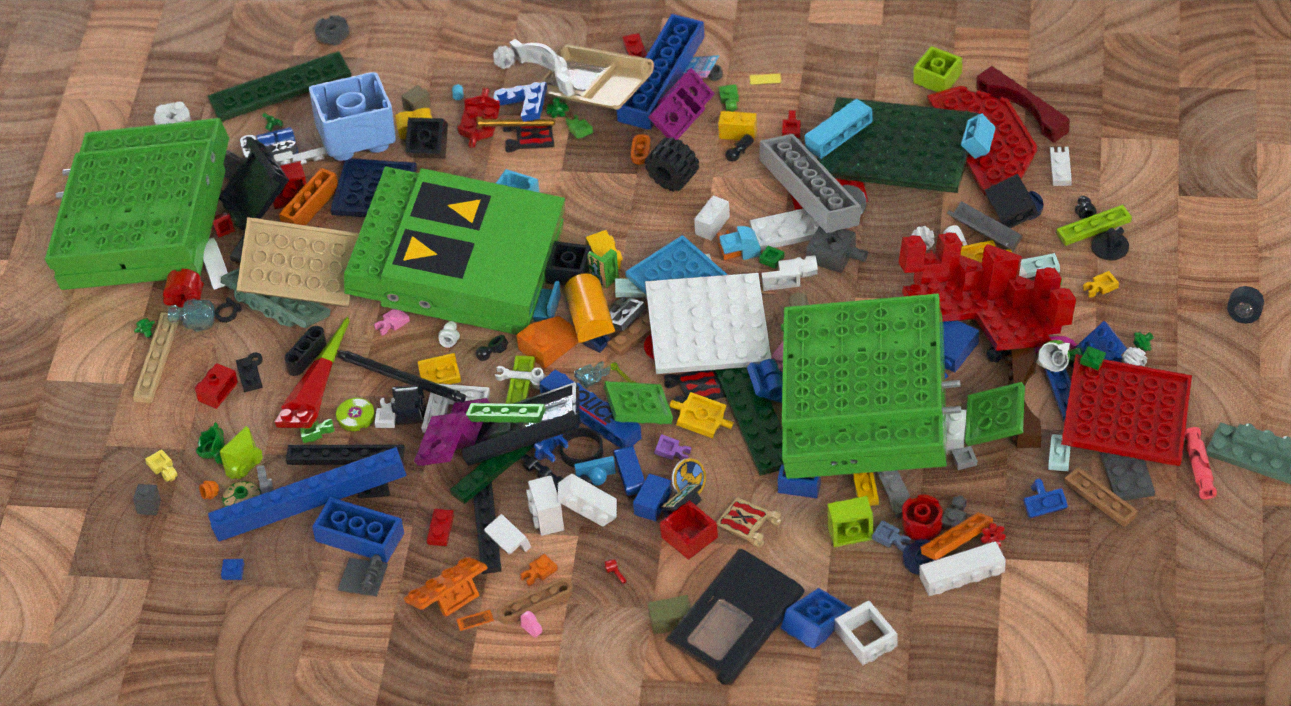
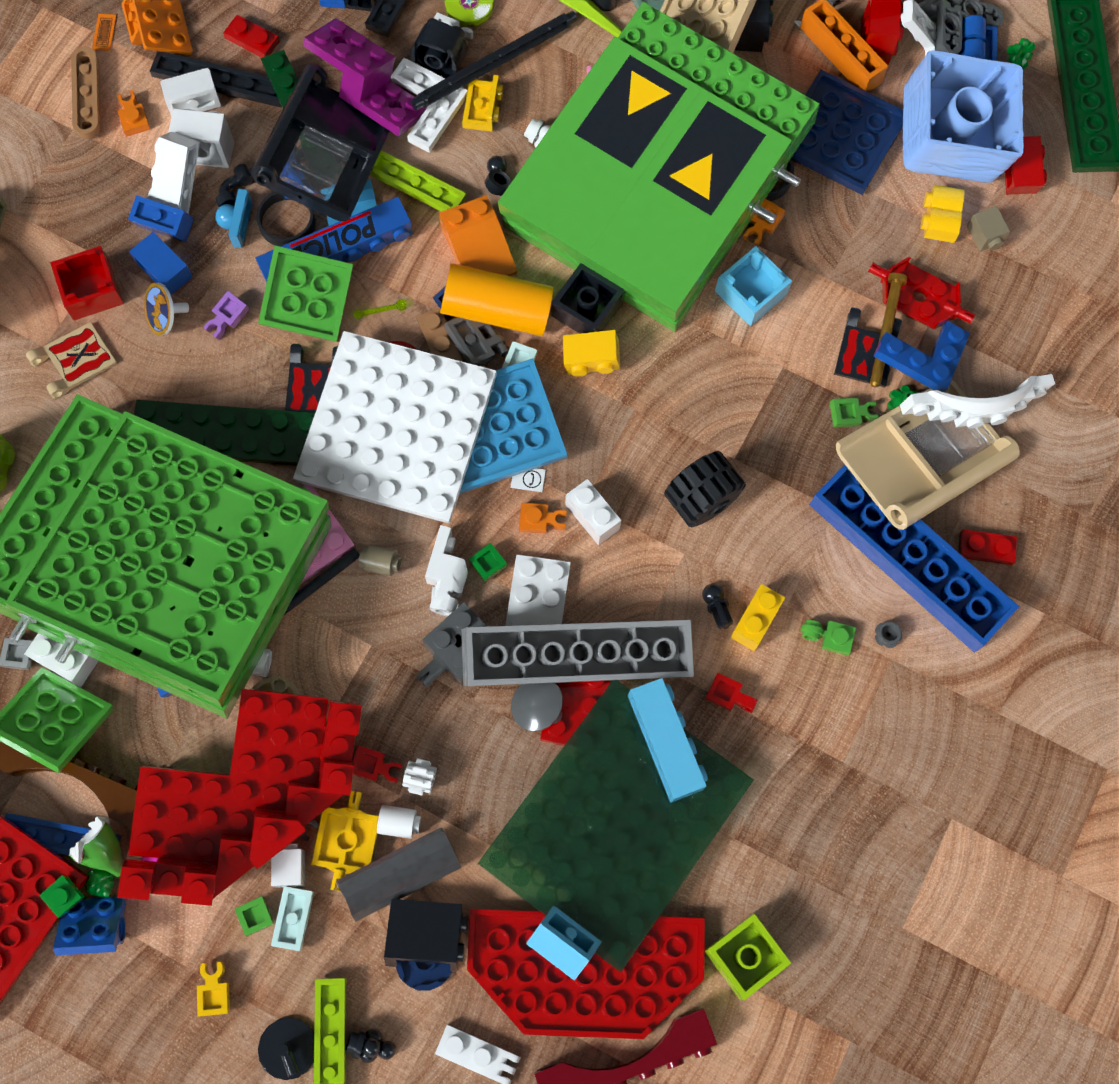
camera: 105 degrees right, 25 degrees up
black brick [405,118,448,159] -> none
medium azure piece [452,85,464,100] -> none
bright green plate [466,403,546,423] -> none
white gear [493,45,515,69] -> none
white brick [495,366,546,389] -> none
bright pink tile [521,611,542,637] -> none
dark azure panel [533,281,561,322] -> none
clear light blue plate [574,361,610,388] -> none
bright green panel [587,249,619,288] -> none
red hand [604,559,627,584] -> none
blue beam [613,445,645,496] -> none
orange plate [631,134,651,165] -> none
magenta bracket [648,68,715,140] -> none
panel [660,484,702,517] -> none
yellow plate [669,392,734,439] -> none
sticker [682,55,720,78] -> none
medium azure brick [719,226,761,260] -> none
blue plate [747,359,783,403] -> none
light yellow sticker [749,73,781,85] -> none
blue brick [943,320,979,373] -> none
white gear [1121,347,1148,366] -> none
green plant [1133,332,1154,351] -> none
none -> blue panel [128,195,194,242]

